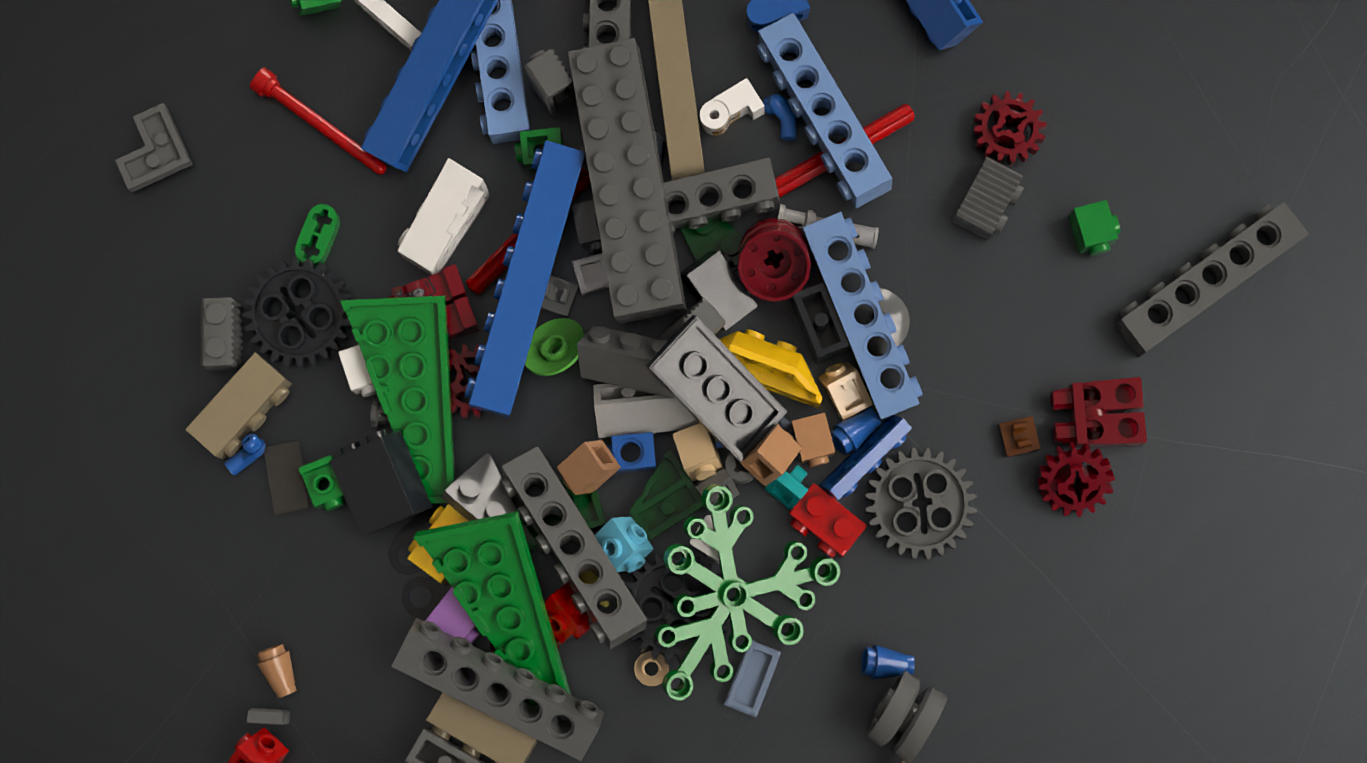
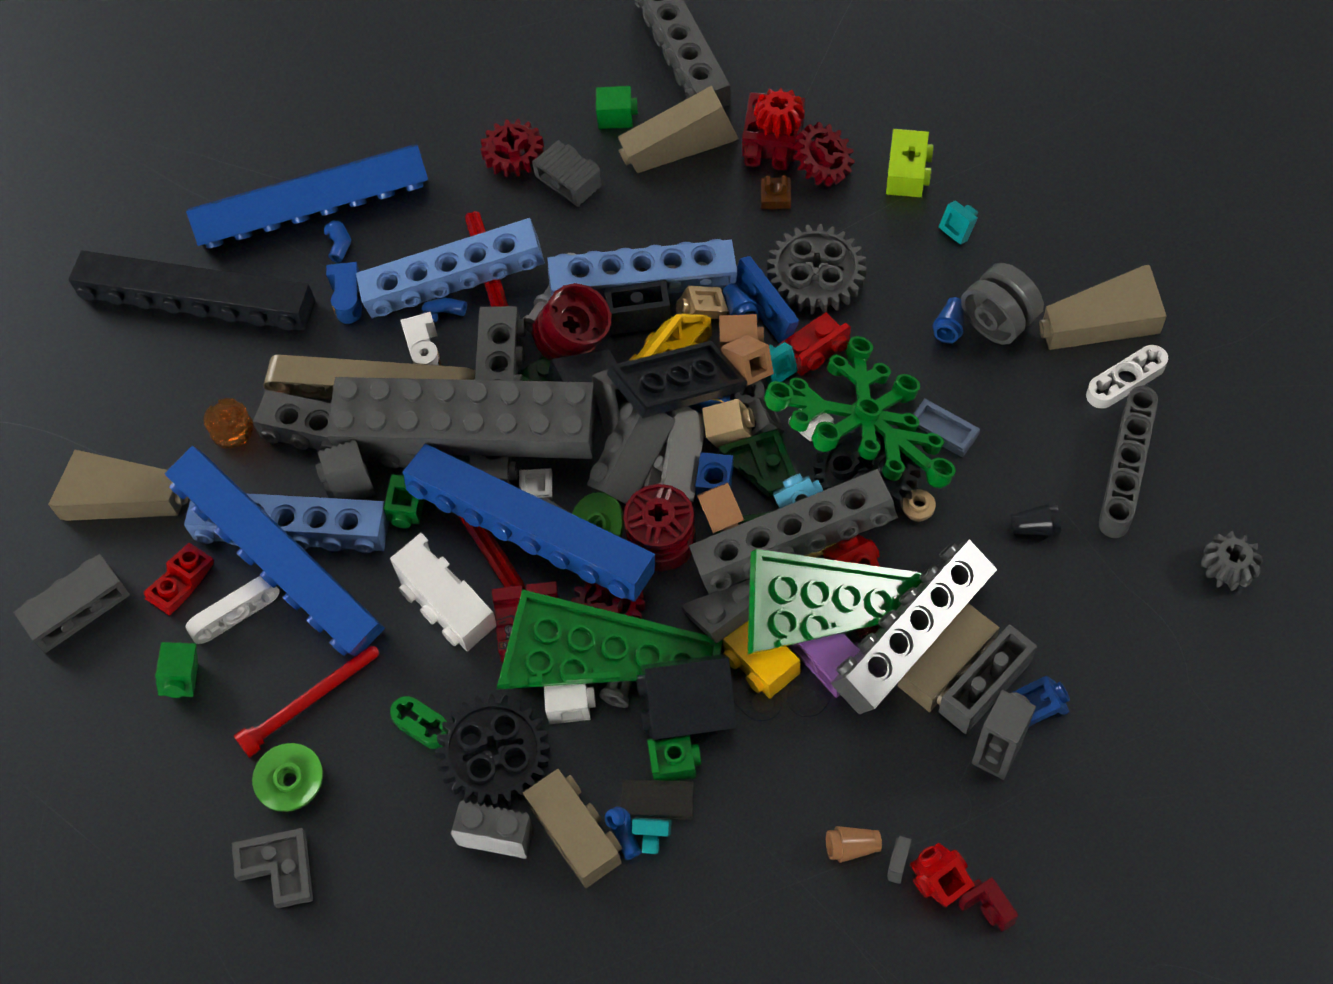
camera: 75 degrees left, 20 degrees down
none -> bright green dish [252,743,323,812]
none -> dark tan slope [618,86,739,173]
none -> dark red wheel [623,484,696,572]
none -> teal tile [632,818,671,854]
none -> red gear [754,87,805,139]
none -> lime brick [886,129,933,198]
none -> teal tile [938,200,978,245]

